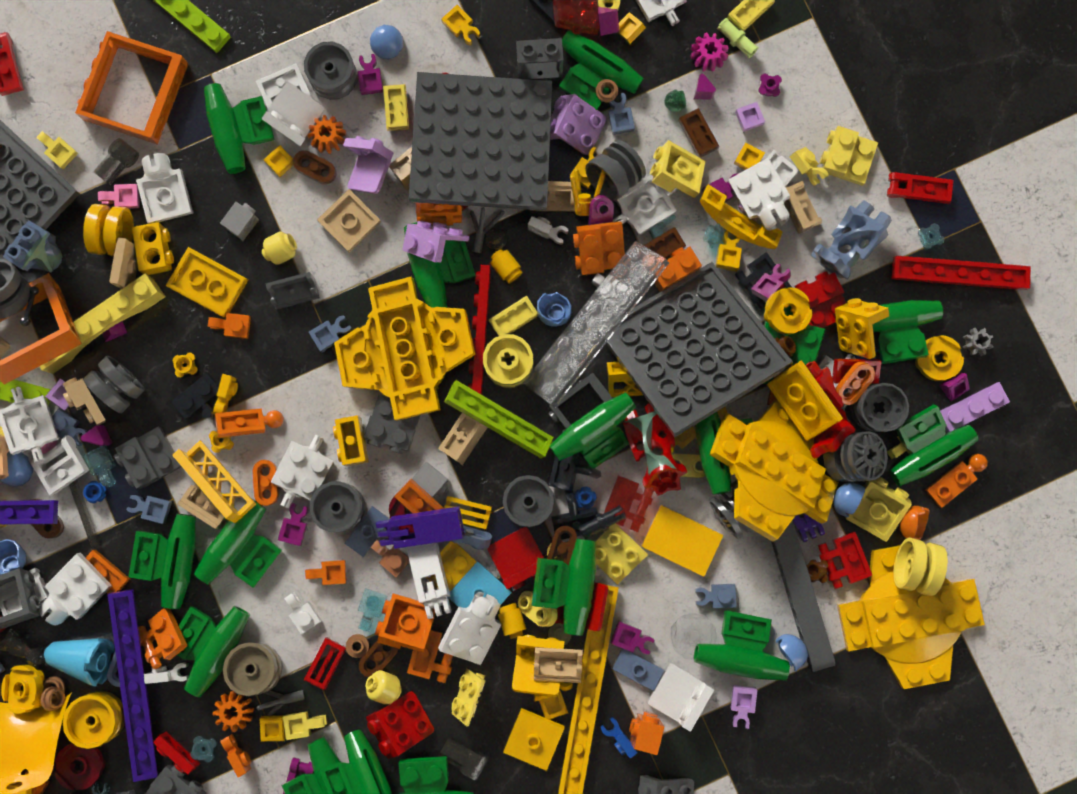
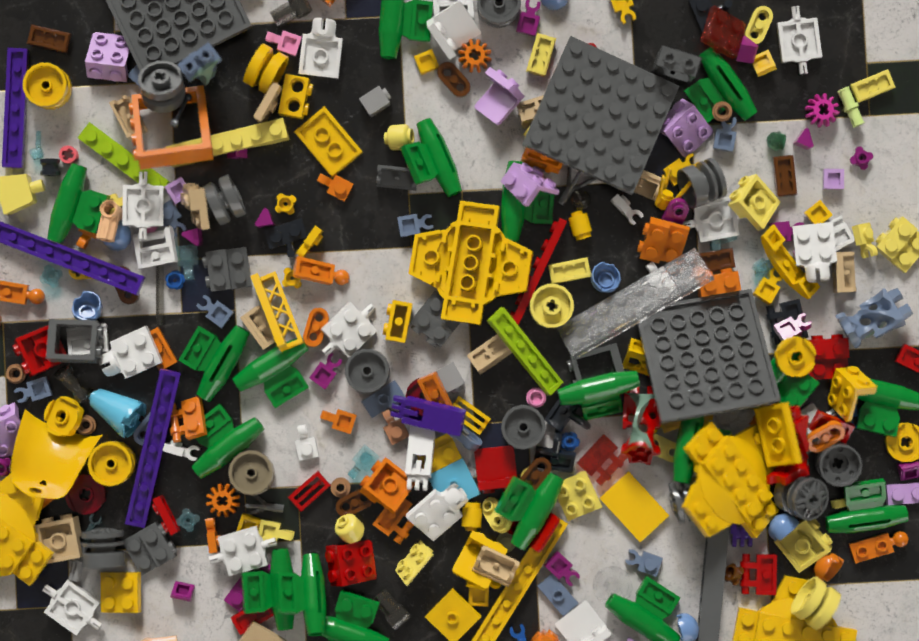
camera: 25 degrees right, 5 degrees up
medium nougat plate [41,687,65,711] -> none
tan plate [317,189,381,253] -> none
black pin [579,505,627,539] -> none
reddish brown plate [775,335,796,357] -> none
none -> white plate [209,526,277,576]
none -> magenta slope [255,208,275,228]
none -> green plate [400,118,462,197]
none -> bright pink plate [526,388,546,408]

